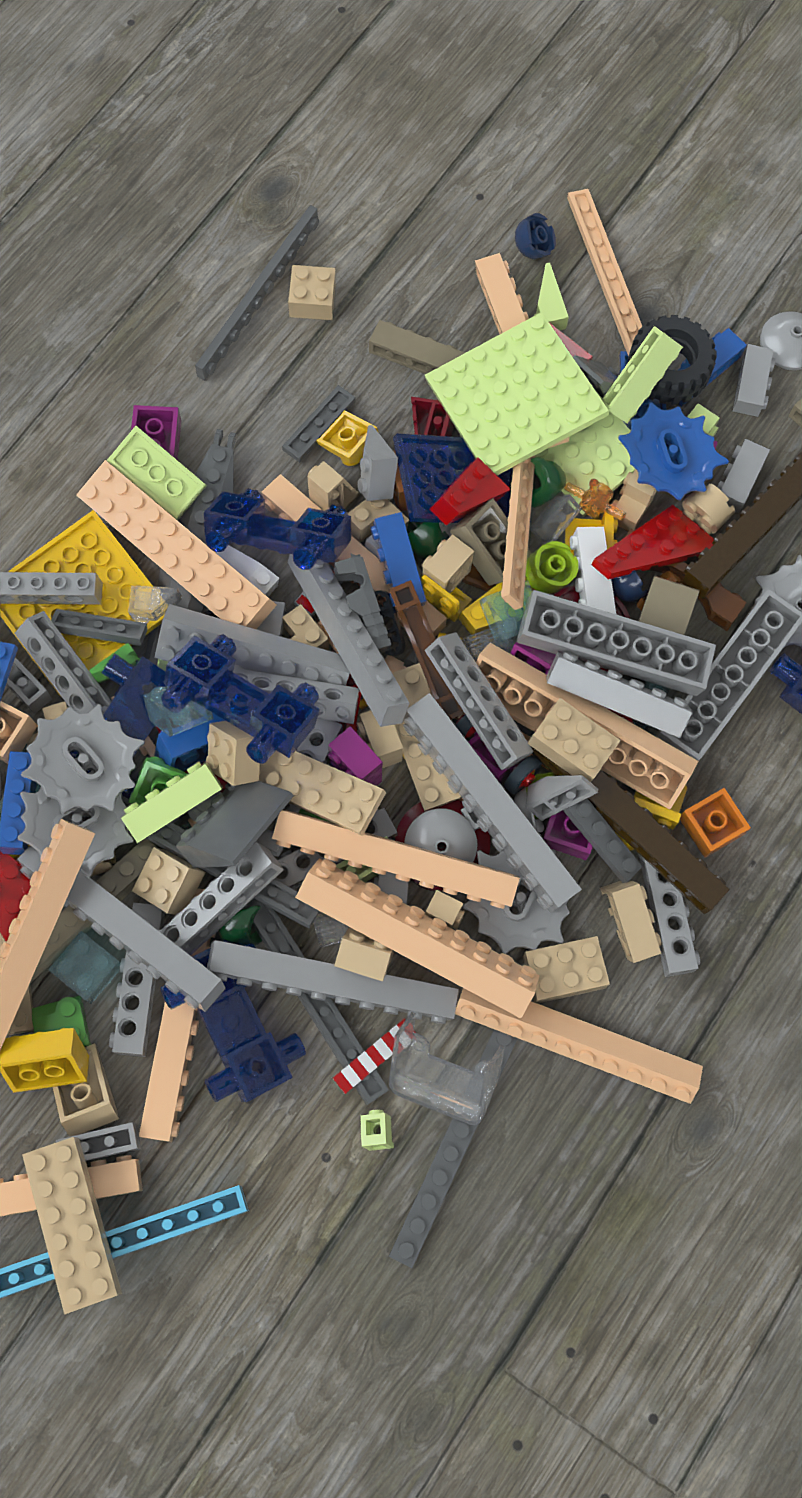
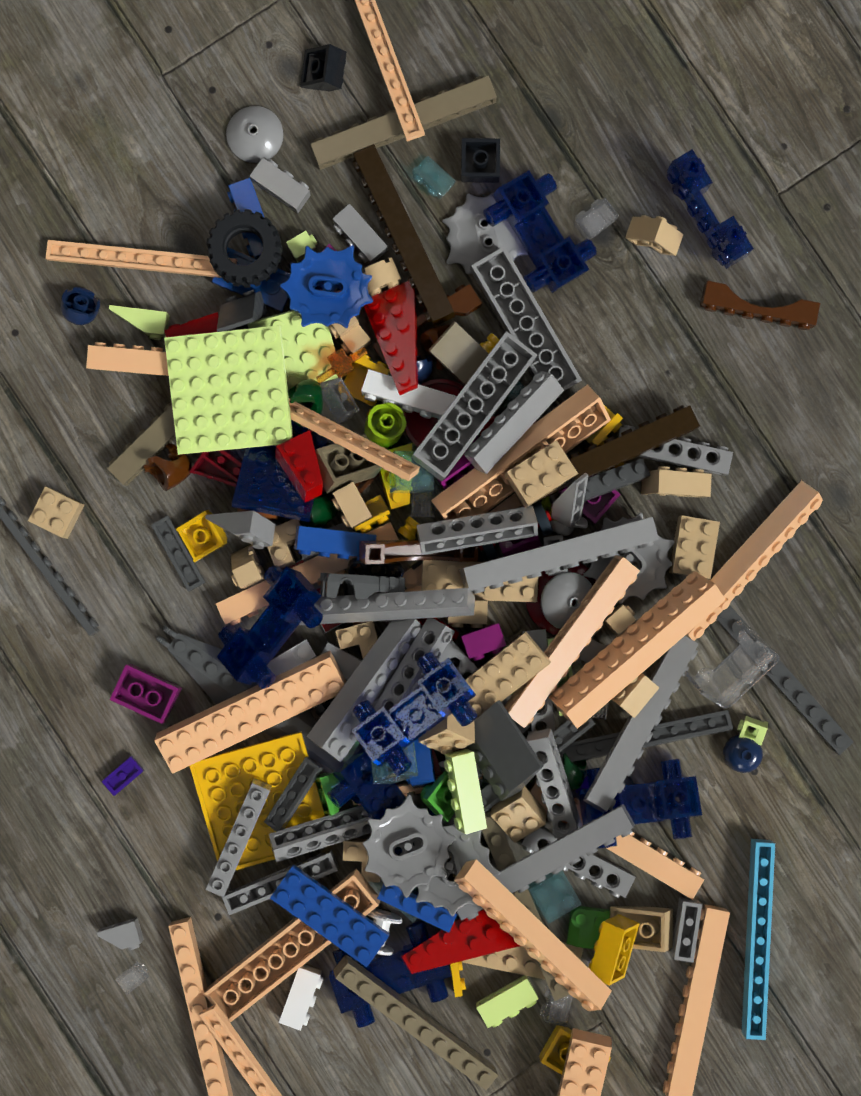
camera: 65 degrees left, 15 degrees up
tan brick [22,1137,122,1314] -> none
yellowish green tile [107,426,207,520] -> none
clear slope [128,585,182,623] -> none
sticker [333,1018,417,1094] -> none
yellowish green brick [602,326,683,424] -> none
orange brick [680,788,751,858] -> none
none -> dark purple plate [102,756,144,796]
none -> reddish brown piece [143,444,192,491]
none -> dark blue cylinder [723,735,763,773]

